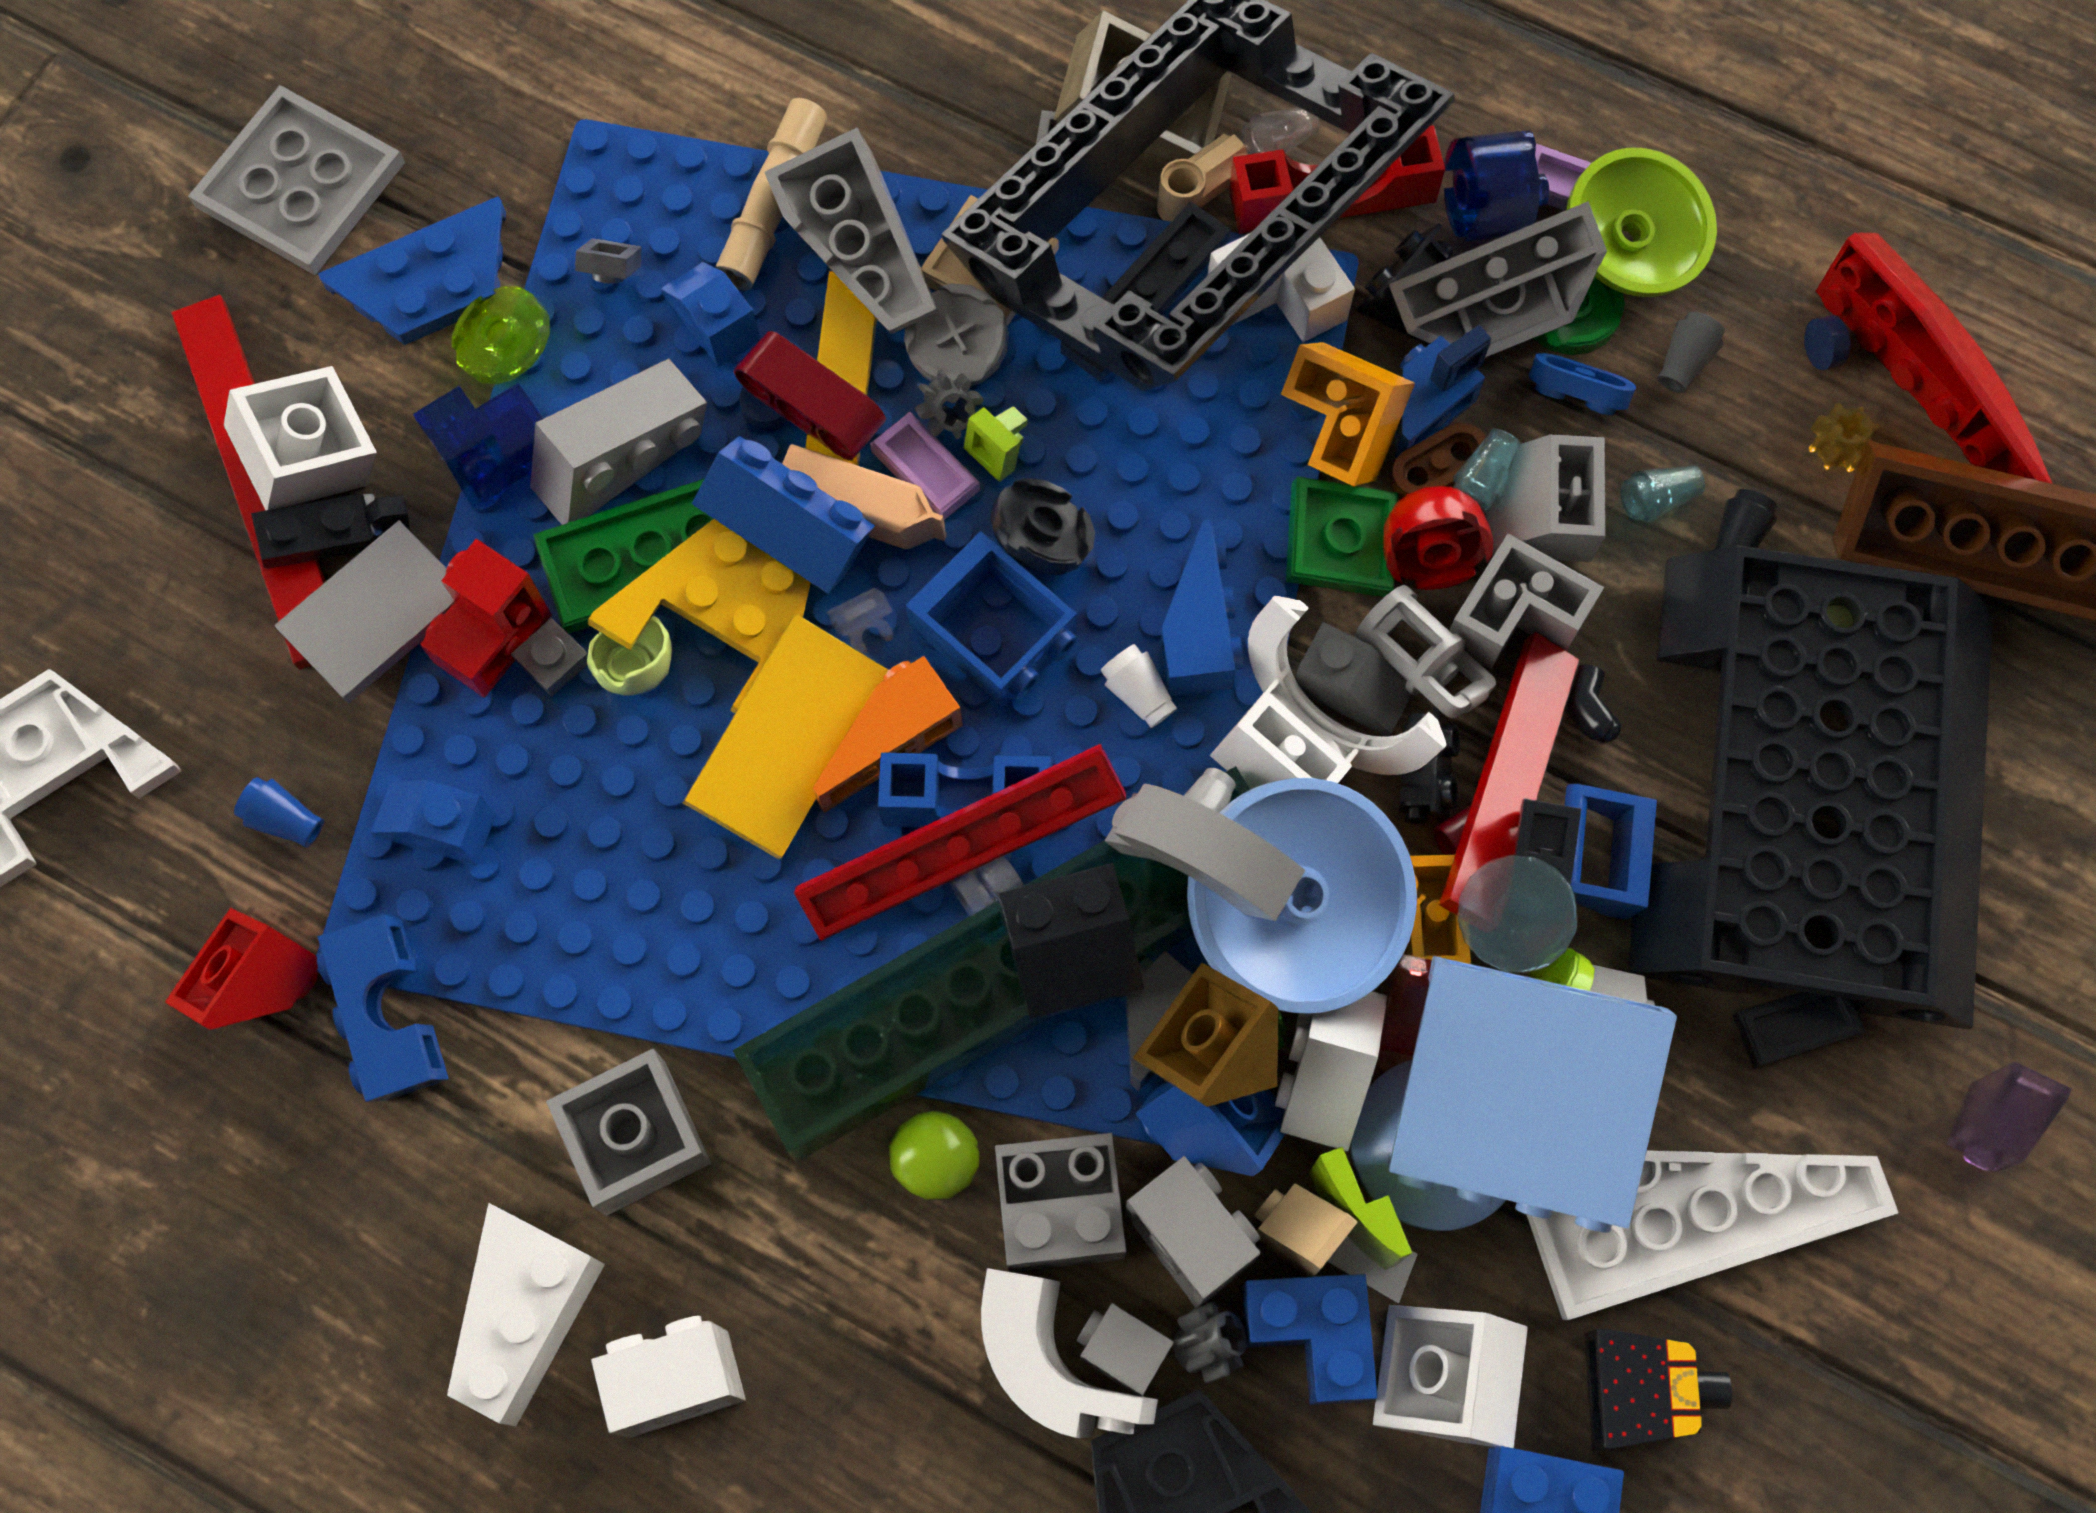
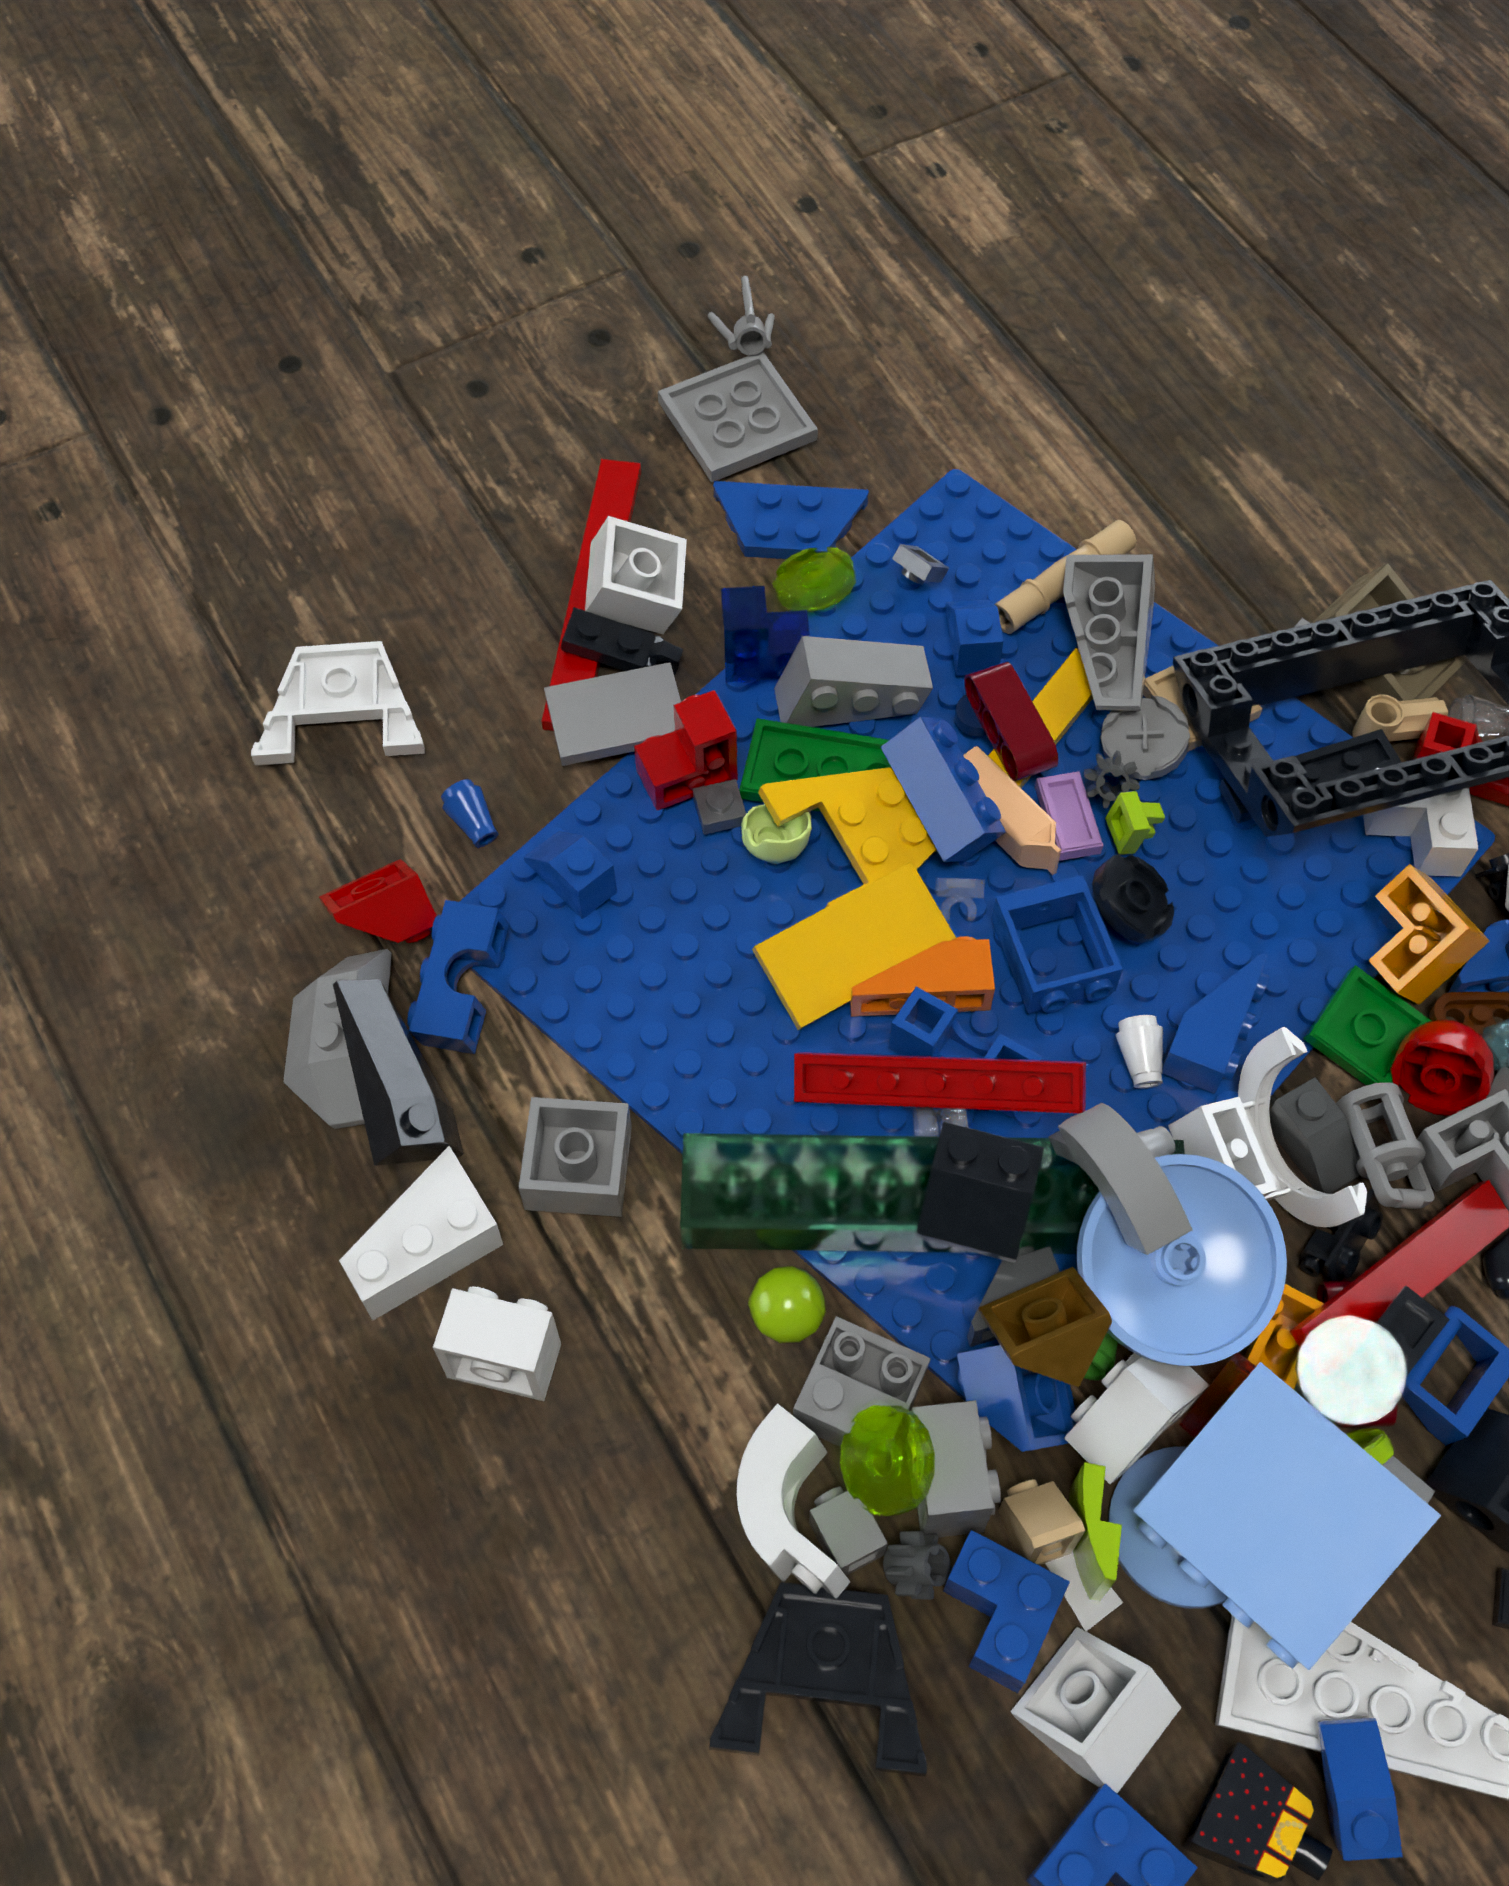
camera: 30 degrees right, 10 degrees down
none -> light grey wedge [283,949,392,1129]
none -> wedge [333,979,464,1166]
none -> light grey plant [708,276,775,355]
none -> clear neon green tile [840,1405,935,1516]
none -> blue slope [1318,1718,1403,1861]

